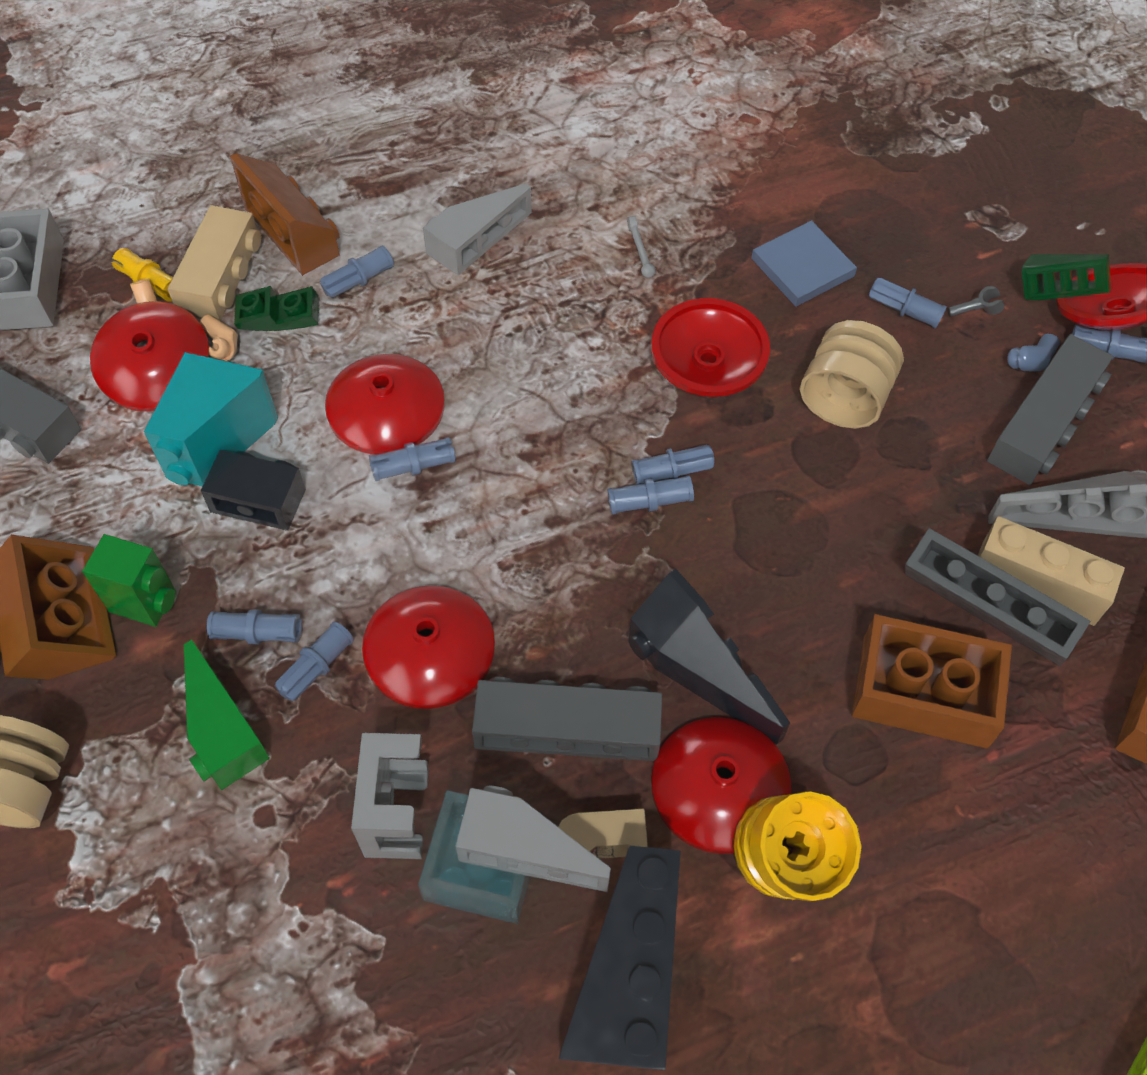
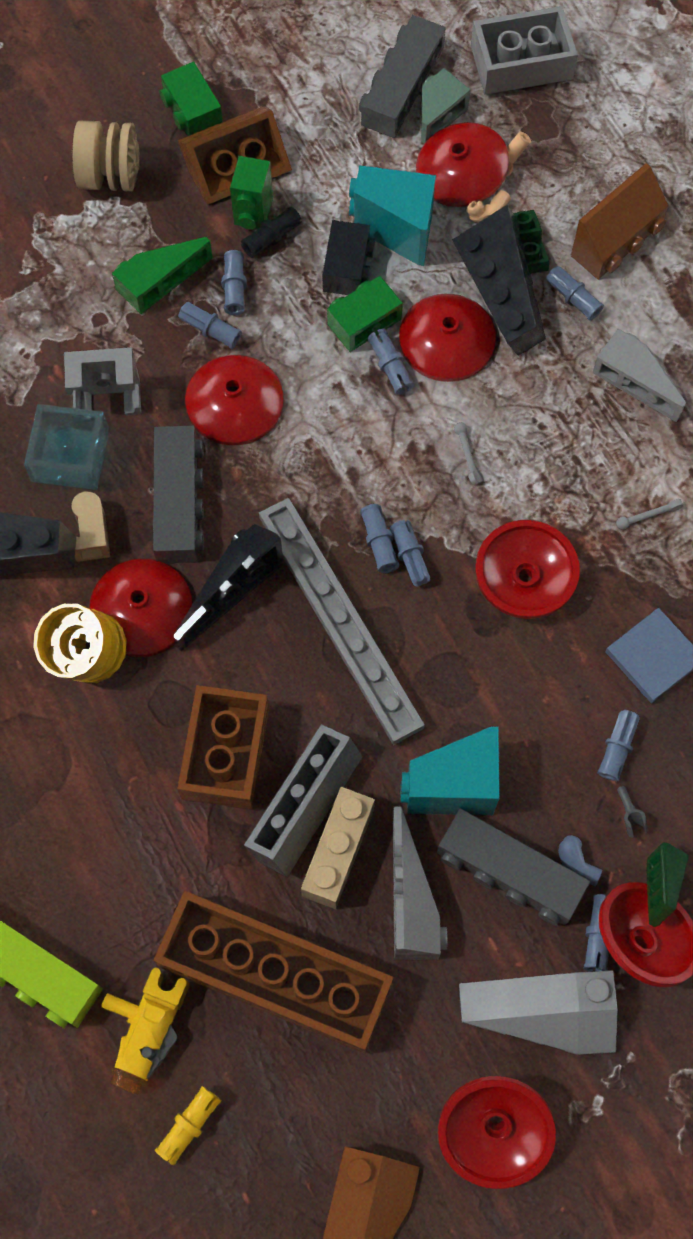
camera: 85 degrees right, 10 degrees up
yellow pin [112,248,173,302] -> none
tan brick [168,205,261,321] -> none
light grey slope [456,786,611,892] -> none
tan wheel [800,320,904,429] -> none
none -> black pin [241,207,302,258]
none -> light grey plate [259,498,424,745]
none -> green brick [327,276,403,352]
none -> teal slope [400,727,499,815]
none -> sand green slope [421,68,470,143]
none -> black wedge [452,205,546,356]
none -> light grey hinge [454,422,482,485]

